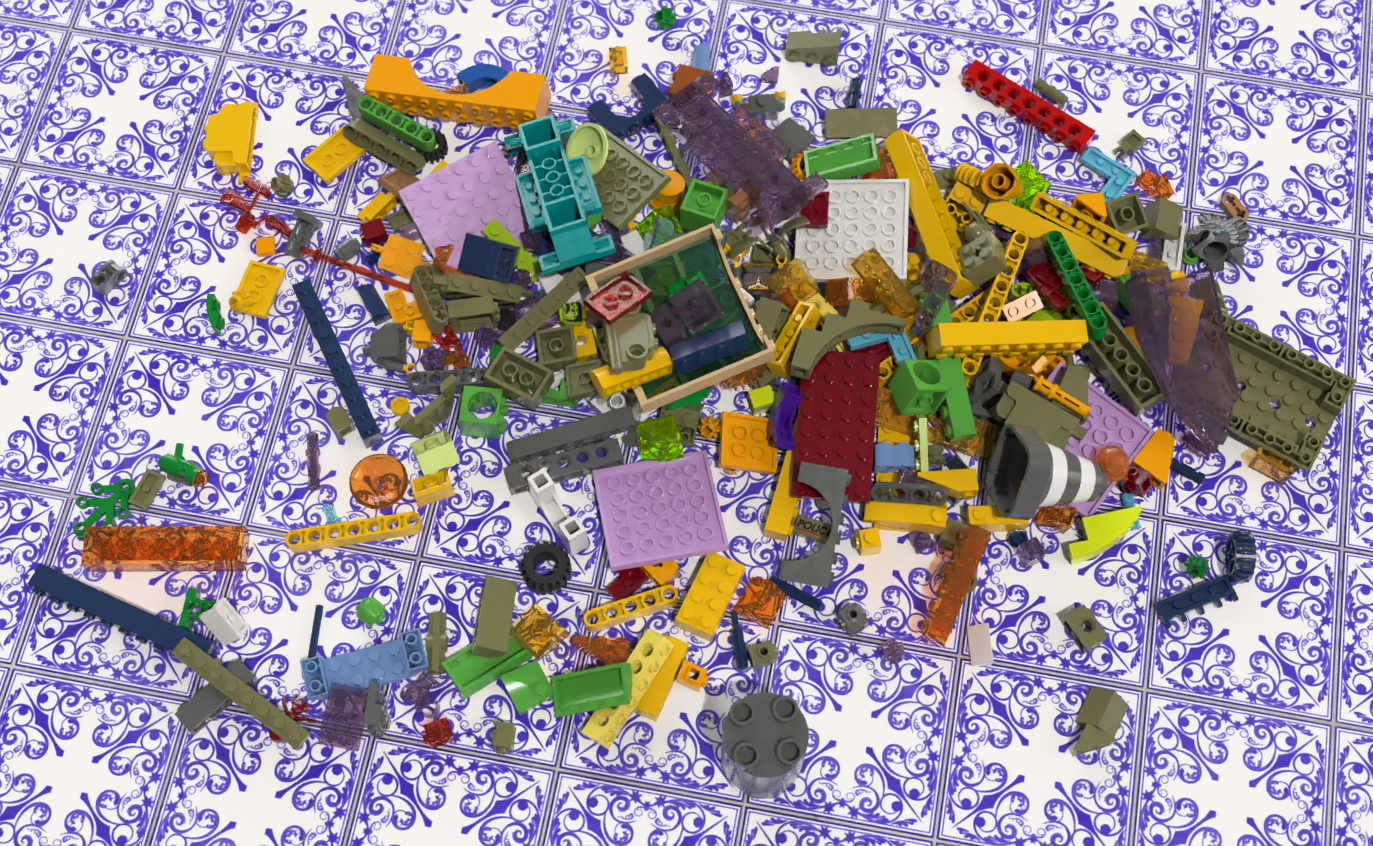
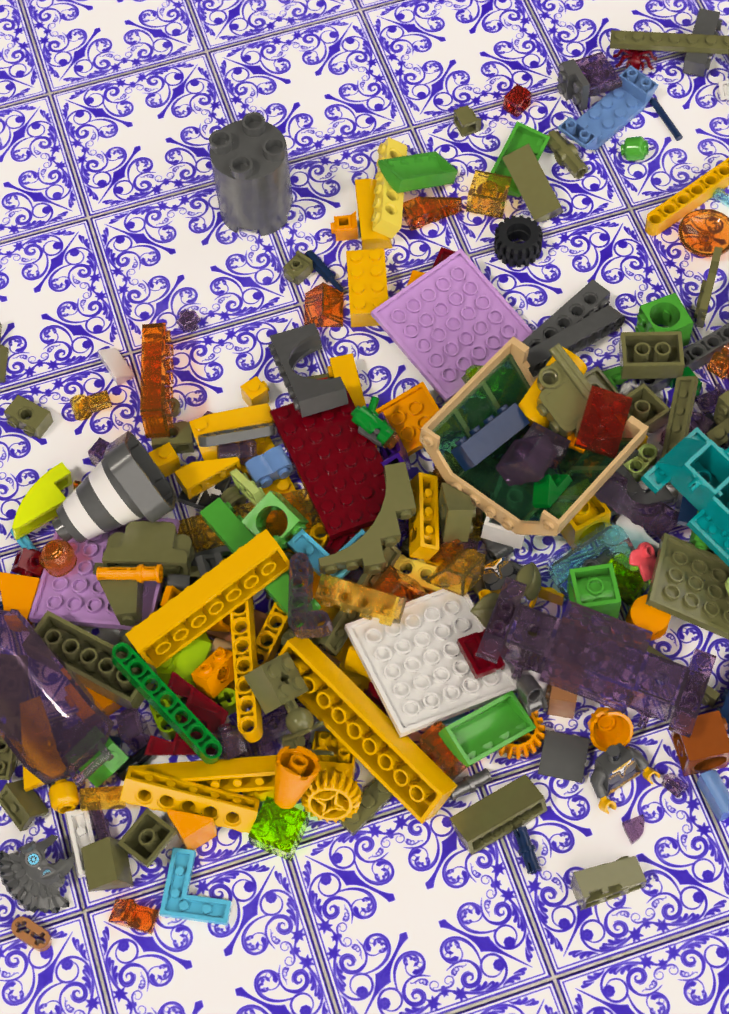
camera: 155 degrees right, 5 degrees down
clear purple piece [400,671,441,719] -> none
yellow slope [409,468,455,508] -> none
yellowish green slope [410,429,460,476] -> none
bright green plate [500,659,553,715] -> none
white arch [527,468,588,556] -> none
head [559,302,587,326] -> none
yellow beam [583,585,678,633] -> none
olive plate [723,223,752,248] -> none
neon yellow brick [748,385,776,416] -> none
dark blue axle [767,575,823,611] -> none
flat silver brick [837,602,869,637] -> none
red brick [962,59,1096,155] -> none
olive pin [1033,78,1069,107] -> none
olive plate [1113,129,1146,161] -> none
bright green plate [1182,247,1200,265] -> none
none -> clear yellow piece [70,390,112,421]
none -> green piece [351,396,401,450]
none -> flat silver piece [516,674,548,716]
none -> coral plate [629,542,657,582]

